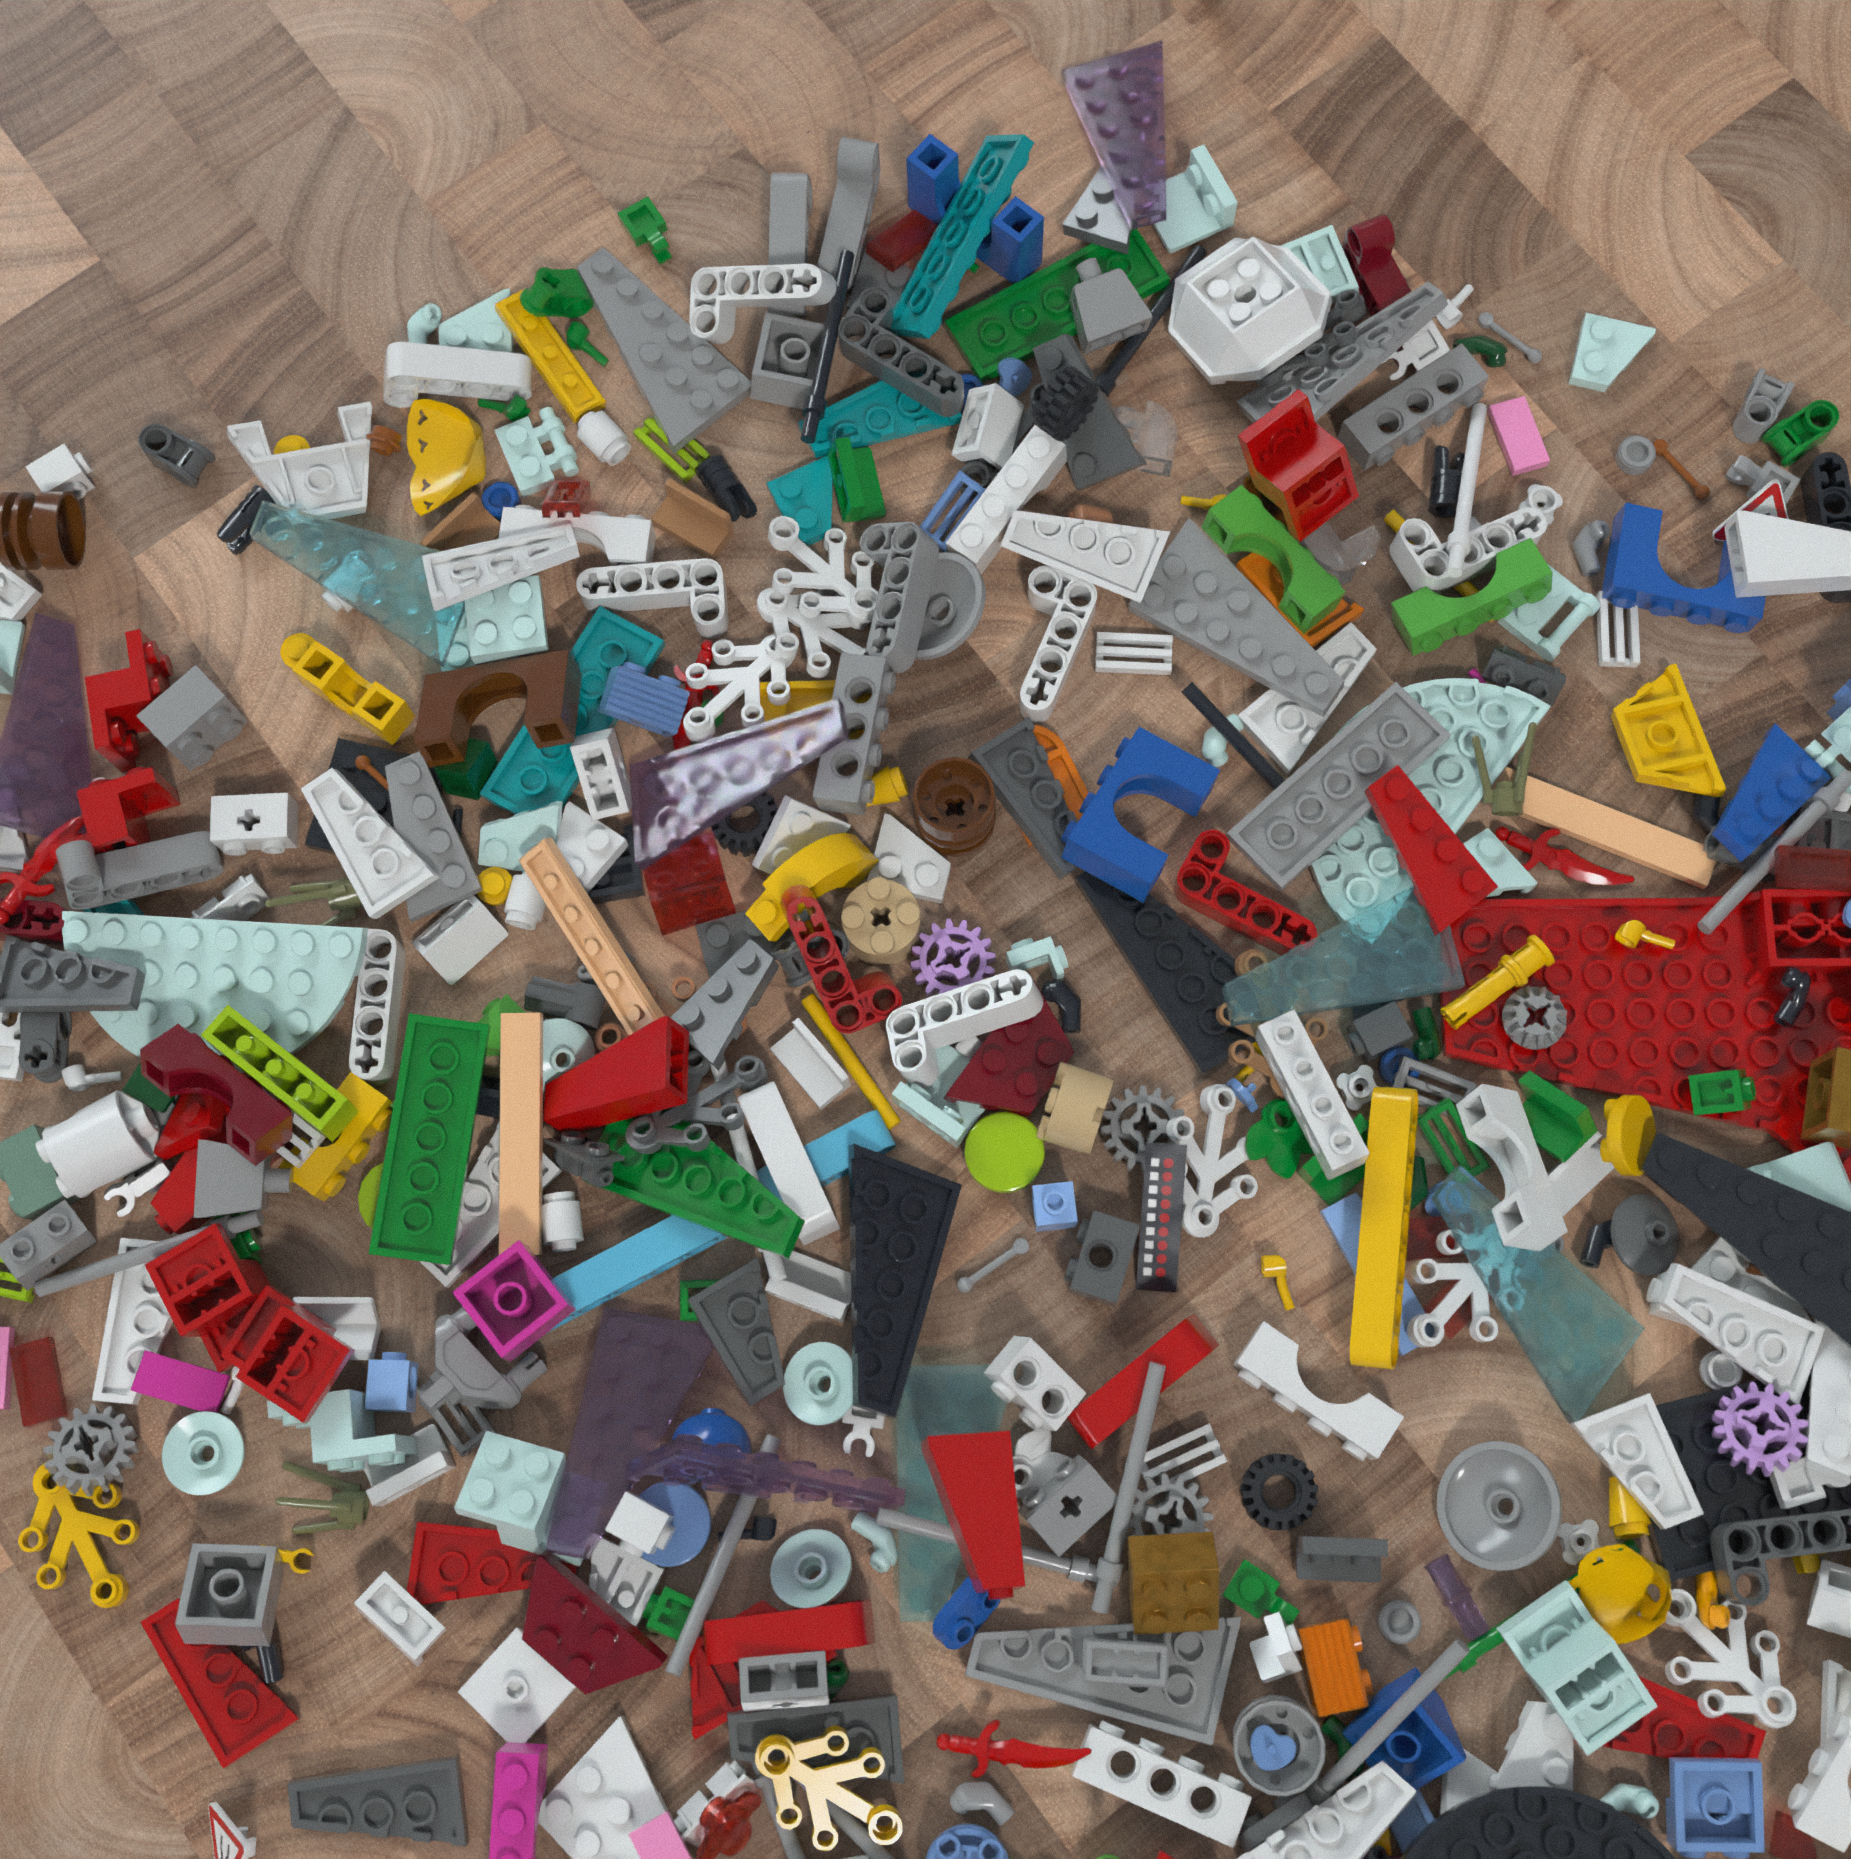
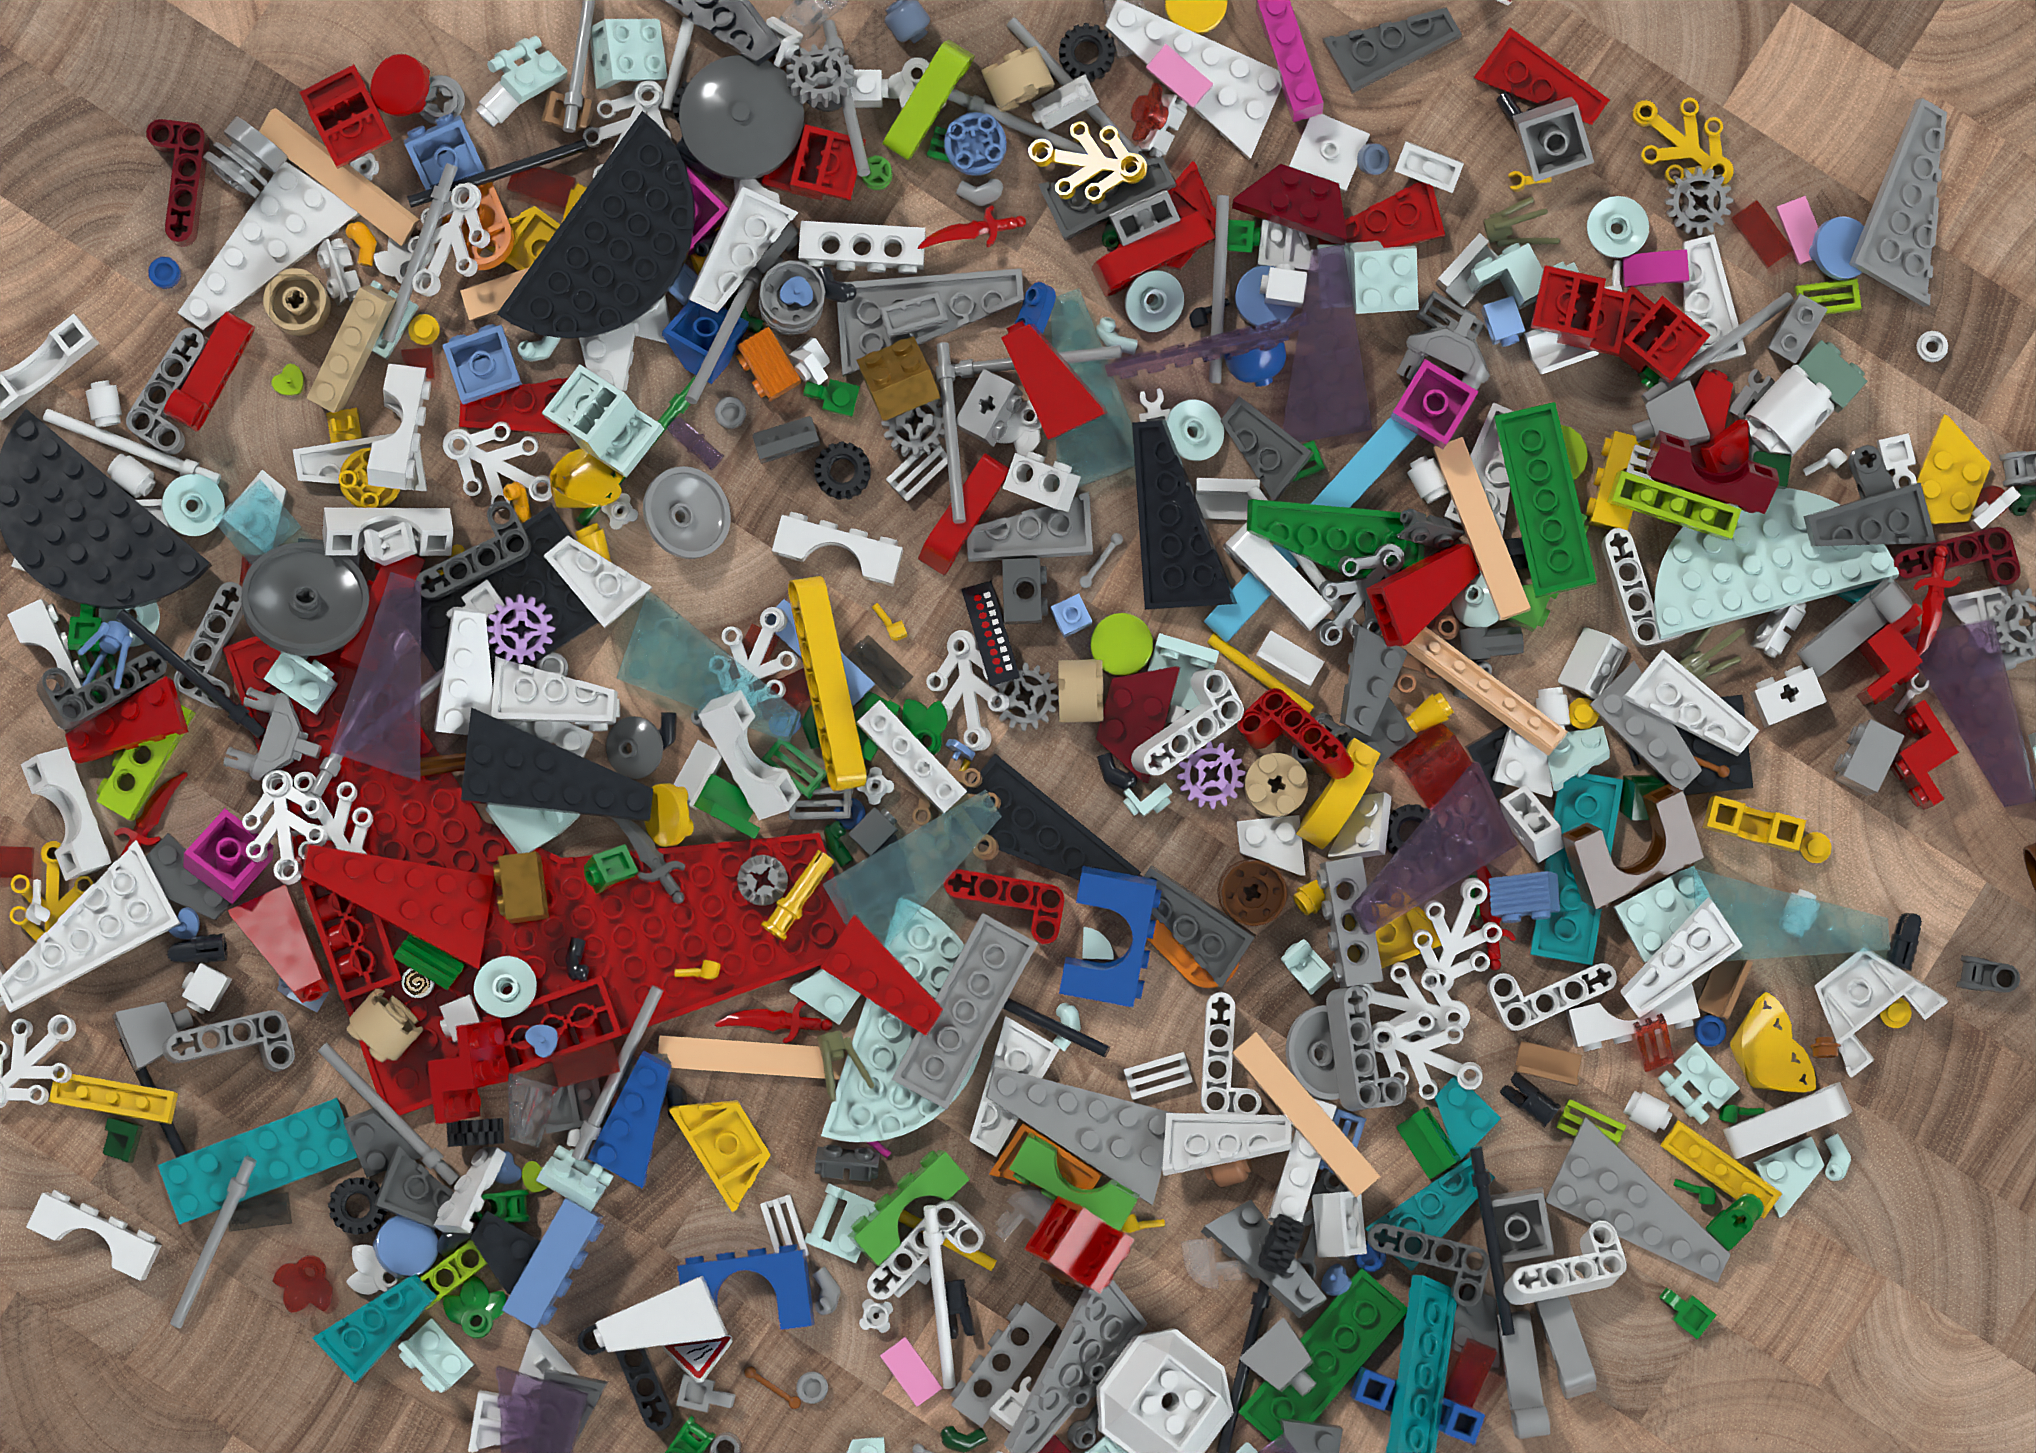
camera: 155 degrees right, 10 degrees up
none -> dark grey piece [612,818,685,904]
none -> black arm [817,267,857,303]
none -> clear smoke hinge [847,635,913,700]
none -> light grey wing [967,492,1093,562]
none -> light aqua tile [1082,927,1114,960]
none -> light nougat tile [1231,1032,1380,1198]
none -> light aqua bracket [1281,939,1333,995]
none -> sand blue tile [1357,144,1390,175]
none -> yellow cone [1406,691,1454,734]

